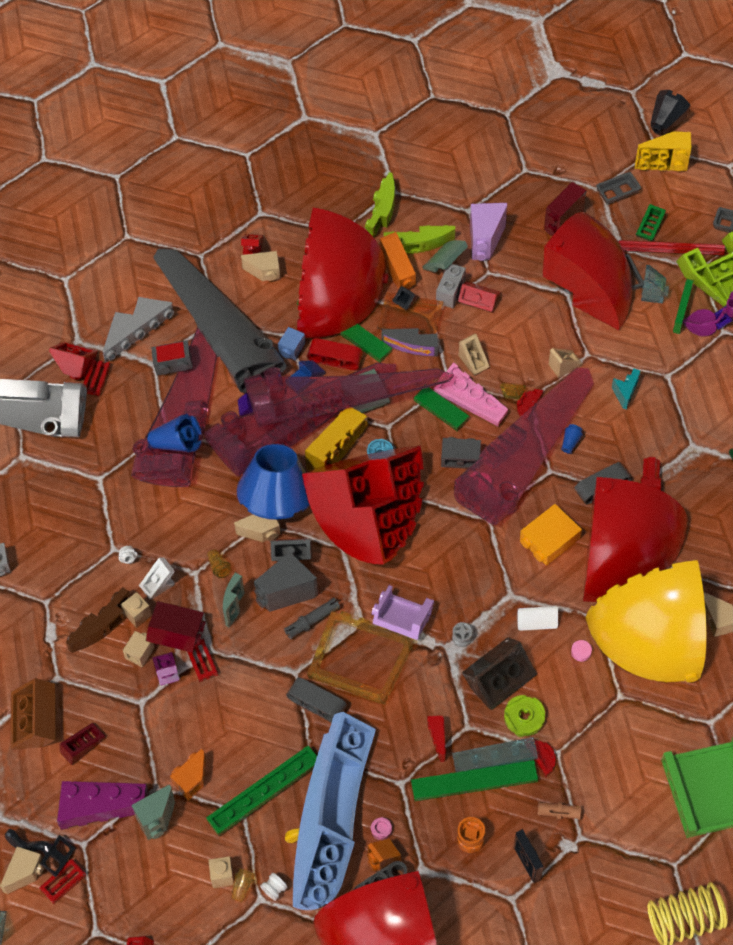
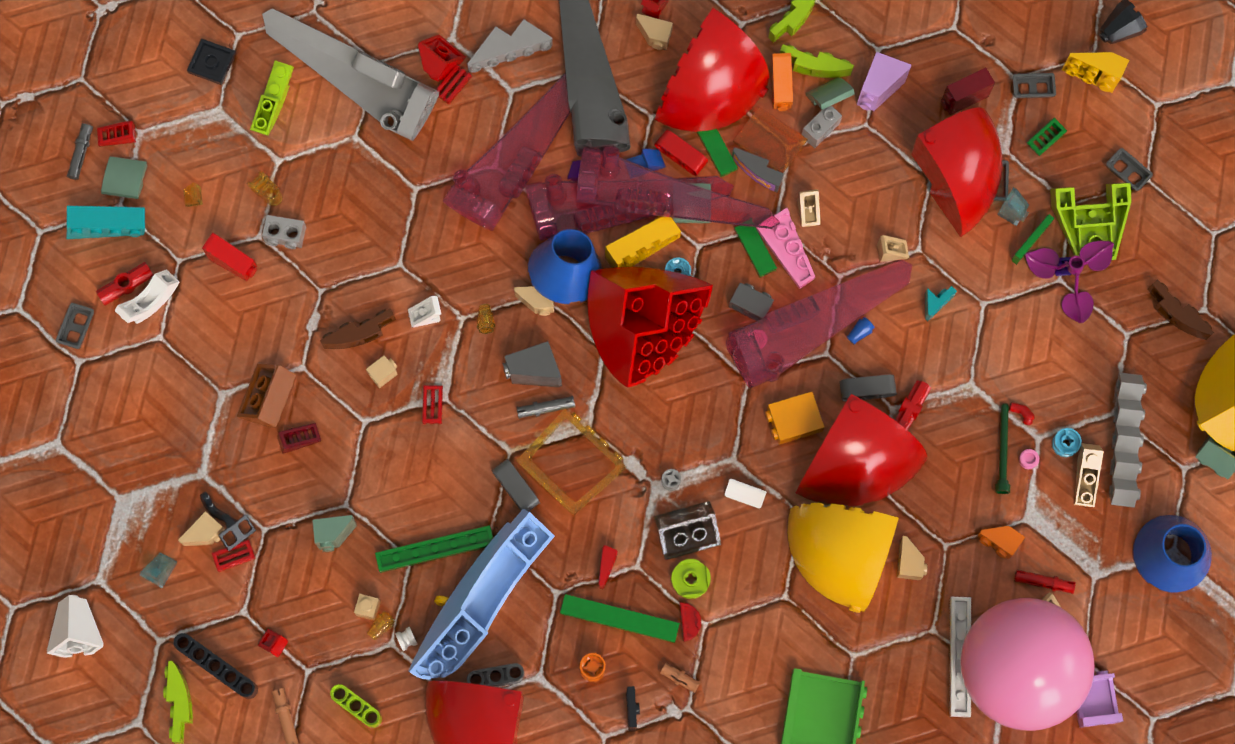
camera: 20 degrees right, 15 degrees up
magenta wedge [57,781,149,830] -> none
white plate [118,546,138,564] -> none
tan brick [121,592,152,628] -> none
dark red brick [146,601,206,653] -> none
blue cone [147,414,202,452] -> none
dark grey brick [151,340,193,375] -> none
magenta slope [152,652,179,686] -> none
orange slope [170,749,206,800] -> none
sand green slope [223,572,245,628] -> none
dark grey brick [270,538,313,561] -> none
medium blue brick [278,327,305,360] -> none
orange slope [367,838,401,872] -> none
bright pink tile [371,817,392,840] -> none
lavender panel [372,585,434,640] -> none
black slope [392,286,419,310] -> none
clear light blue tile [452,737,538,772] -> none
red panel [457,282,500,312] -> none
clear yellow slope [500,383,526,400] -> none
red tile [516,389,543,422] -> none
bright pink tile [571,640,592,662] -> none
red axle [618,240,725,255] -> none

